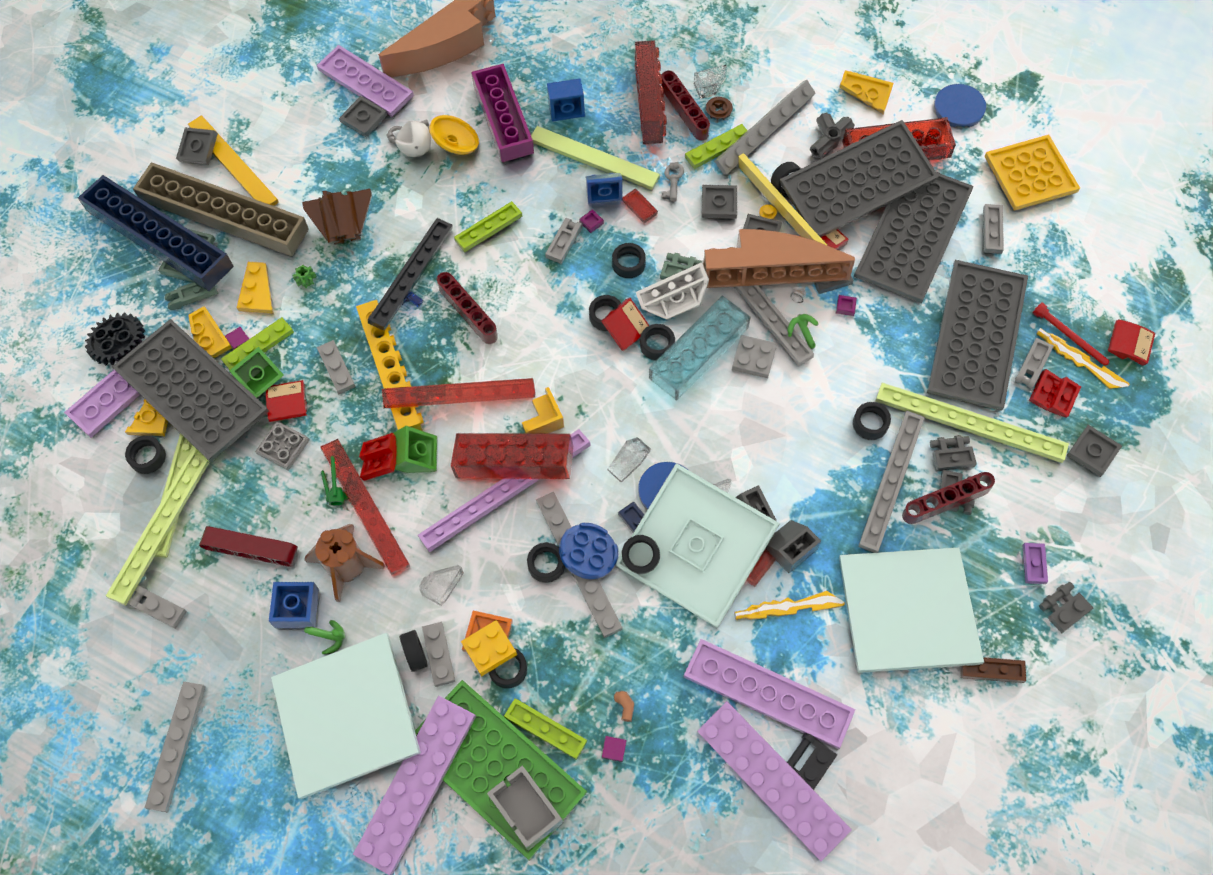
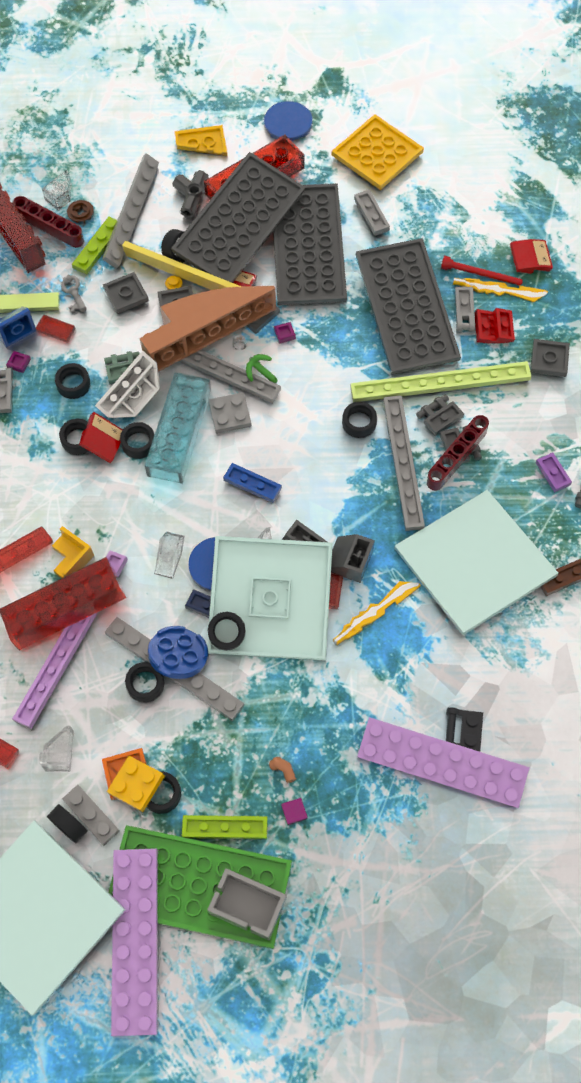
camera: 30 degrees left, 0 degrees up
lavender plate [684,639,856,750] -> none
none -> blue plate [223,463,282,503]

